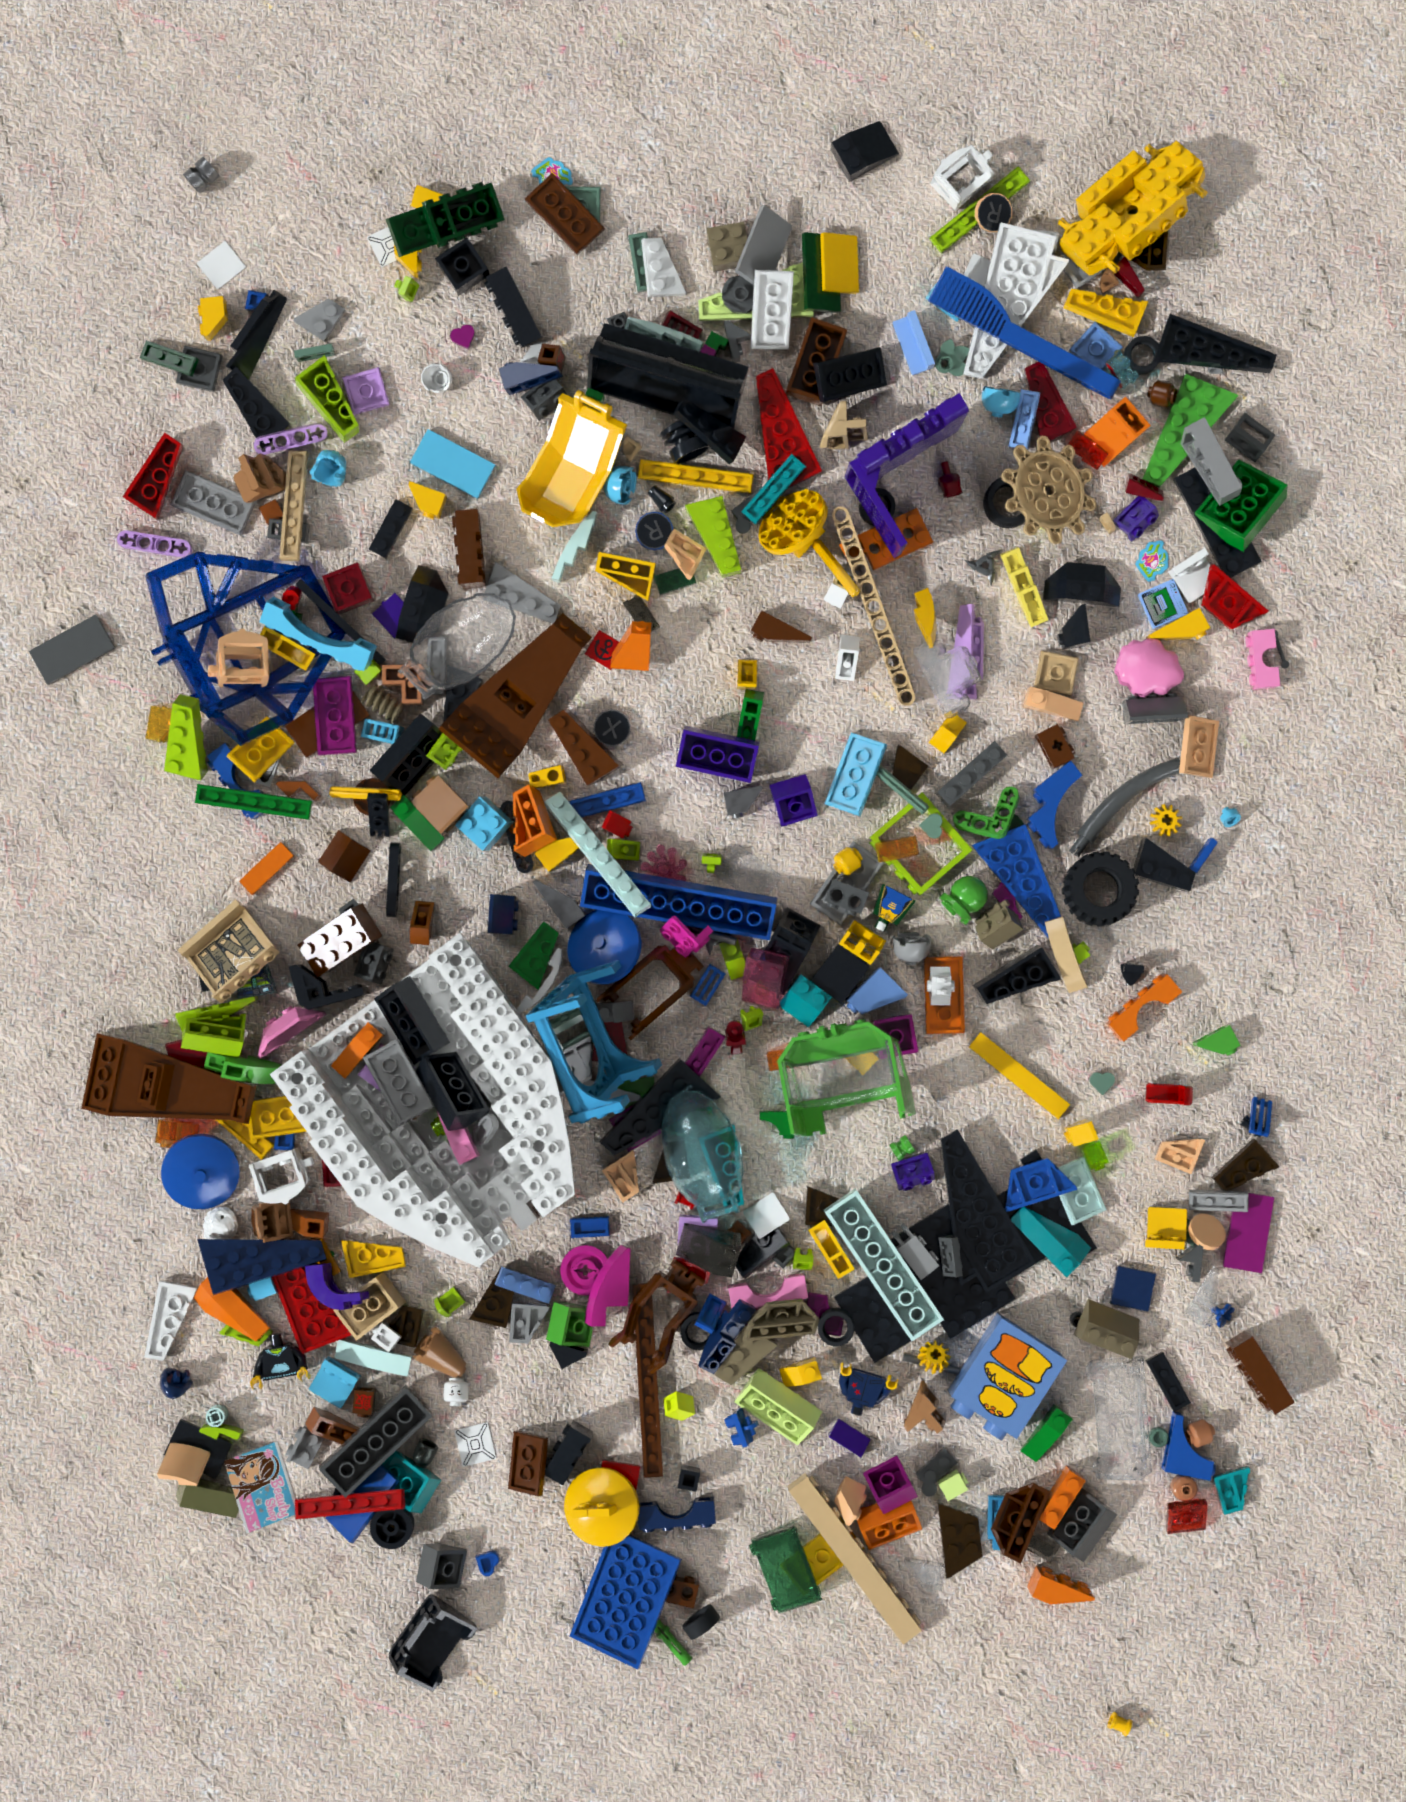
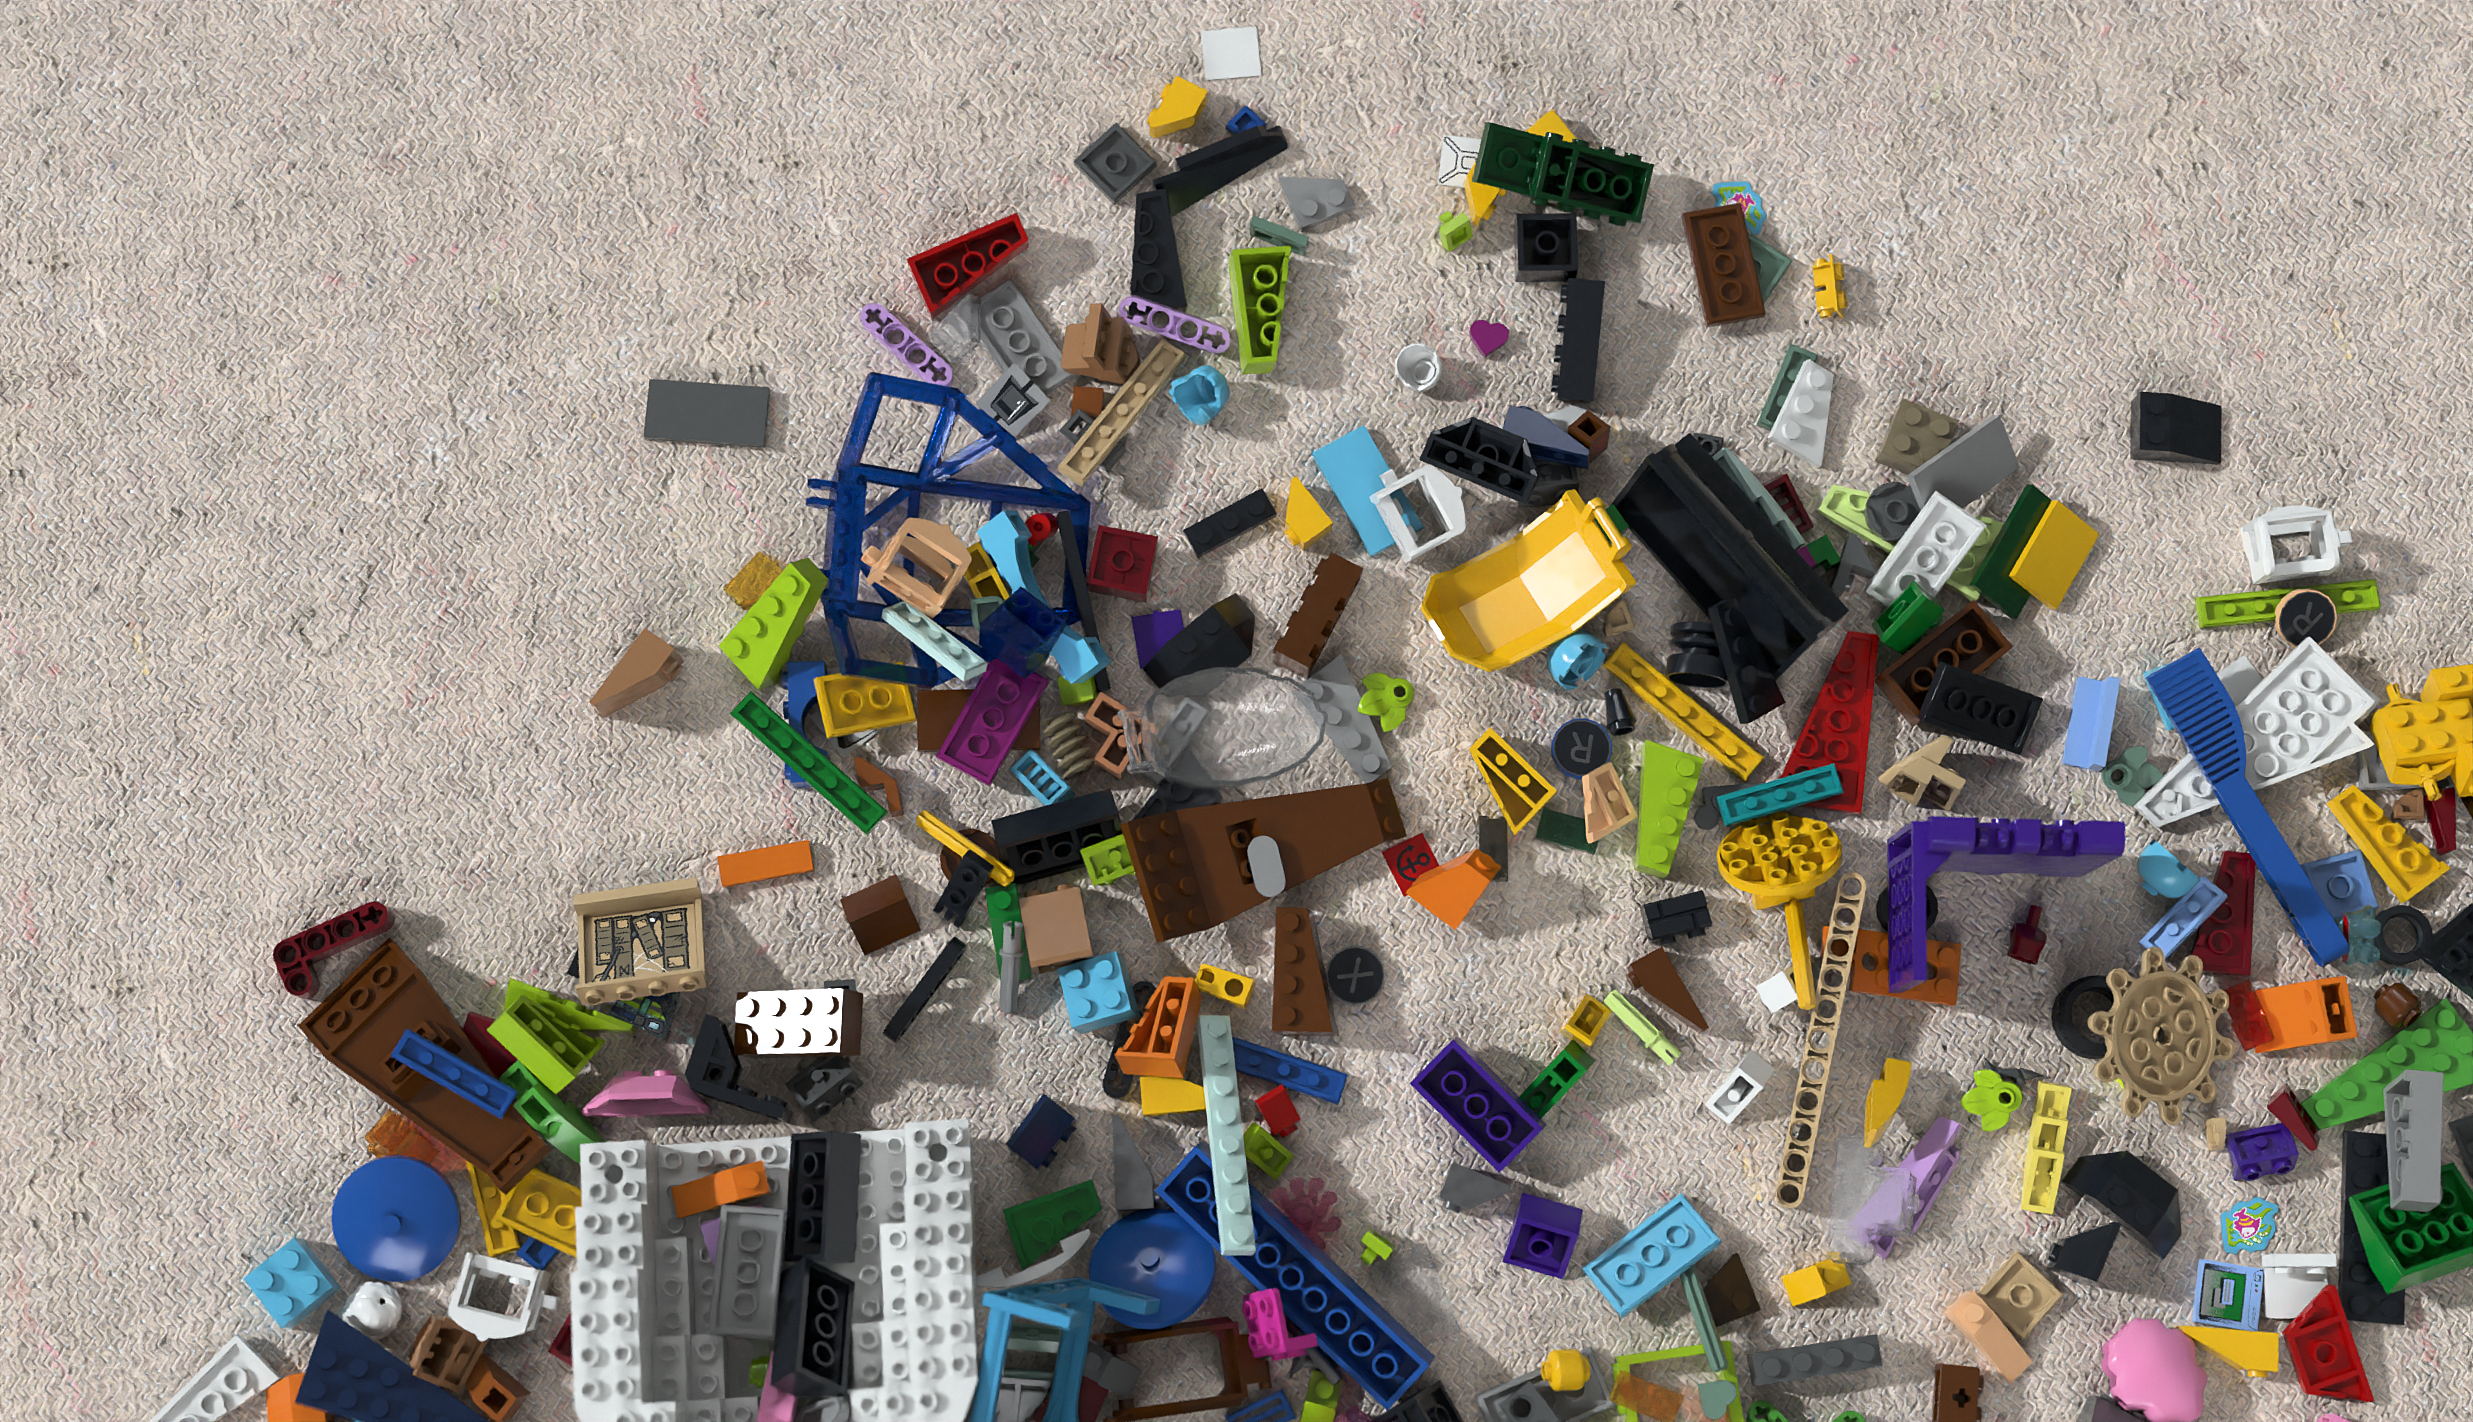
camera: 30 degrees right, 10 degrees down
tile [140,340,199,377] -> none
lavender tile [342,367,390,415] -> none
dark orange slope [410,900,434,945] -> none
light aqua slope [552,511,597,583] -> none
none -> medium azure brick [243,1237,341,1329]
none -> dark red beam [273,901,395,999]
none -> blue tile [390,1028,518,1119]
none -> medium nougat slope [589,628,683,718]
none -> light aqua tile [882,601,988,682]
none -> clear slope [927,294,981,364]
none -> sand green tile [970,596,1006,633]
none -> sticker [976,363,1050,440]
none -> clear blue slope [979,587,1067,679]
none -> light grey axle [999,921,1024,1014]
none -> light grey tile [1247,836,1286,898]
none -> lime plate [1357,672,1414,732]
none -> white animal [1369,464,1465,563]
none -> black wedge [1419,417,1539,505]
none -> yellowish green axle [1604,990,1683,1066]
none -> black brick [1640,890,1712,947]
none -> yellow hinge [1812,254,1848,319]
none -> green slope [1872,580,1945,655]
none -> lime plate [1960,1069,2023,1132]

